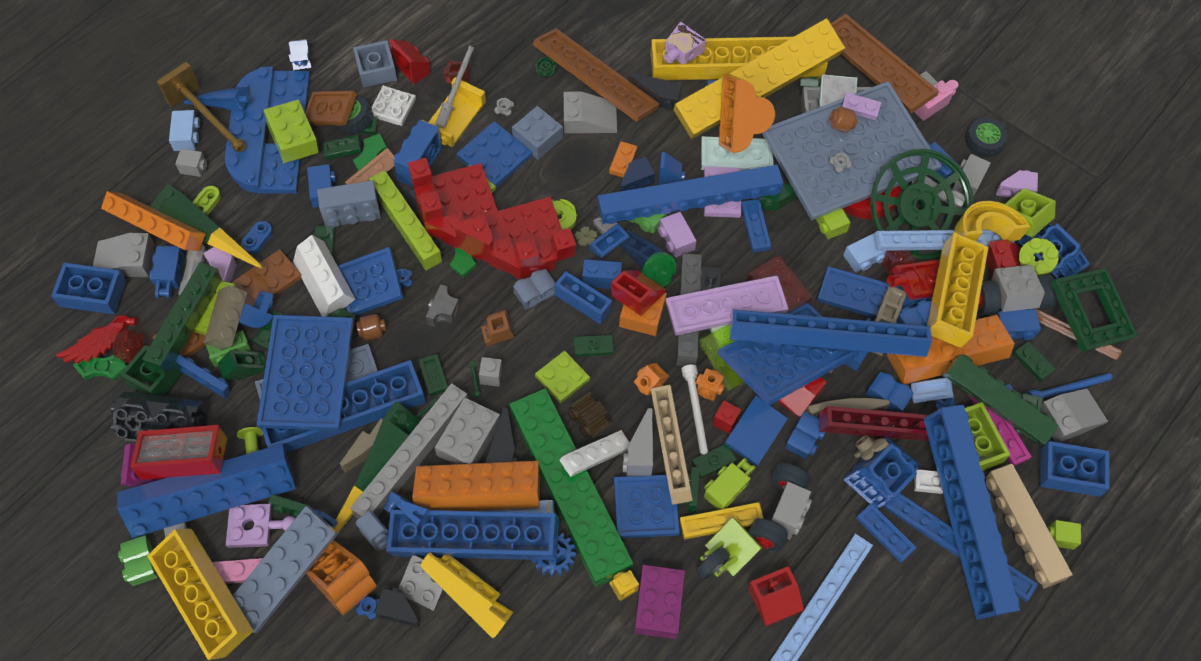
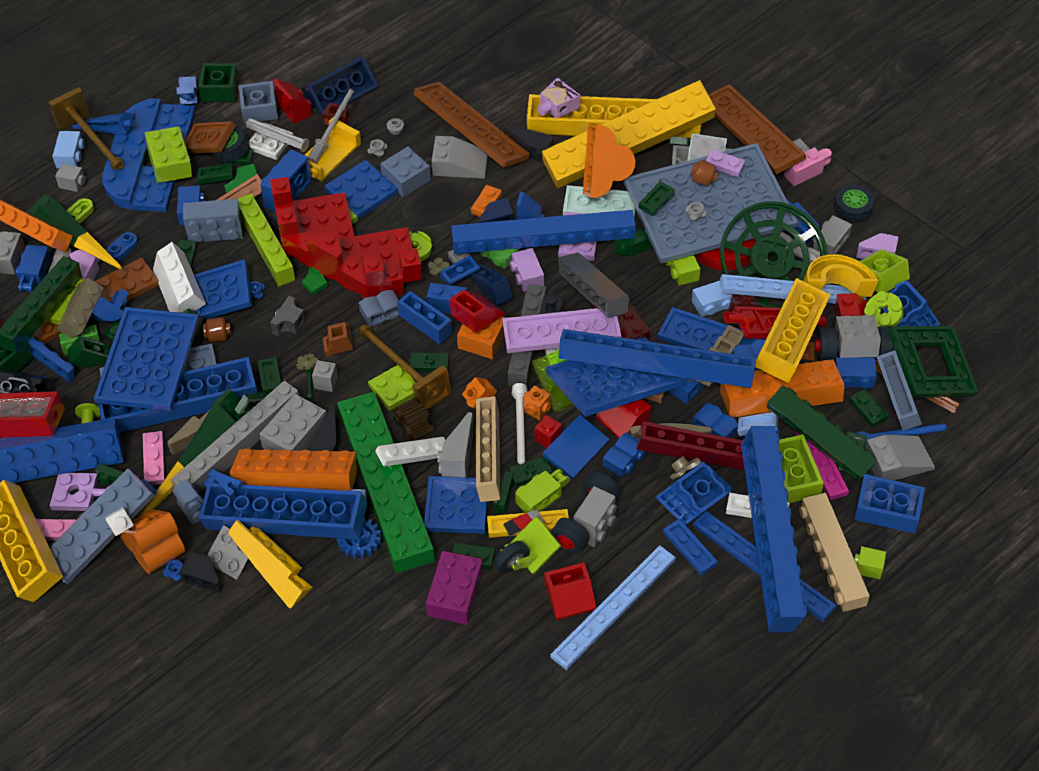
camera: 10 degrees right, 10 degrees down
dark green plate [535,57,557,77] -> none
yellow brick [609,570,639,601] -> none
green tile [642,252,676,288] -> none
blue plate [741,199,771,252] -> none
none -> white plate [105,507,134,536]
none -> bright pink plate [143,431,165,486]
none -> dark green brick [198,63,239,102]
none -> dark green plate [235,392,268,414]
none -> light grey axle [246,118,309,152]
none -> olive plant [296,353,318,370]
none -> dark blue slope [301,56,379,116]
none -> pearl gold tile [359,325,452,411]
none -> light grey plate [387,119,404,134]
none -> dark green plate [453,543,495,570]
none -> sticker [503,510,544,536]
none -> dark grey brick [558,252,630,318]
none -> dark green plate [638,181,675,216]
none -> sand blue brick [877,350,922,431]

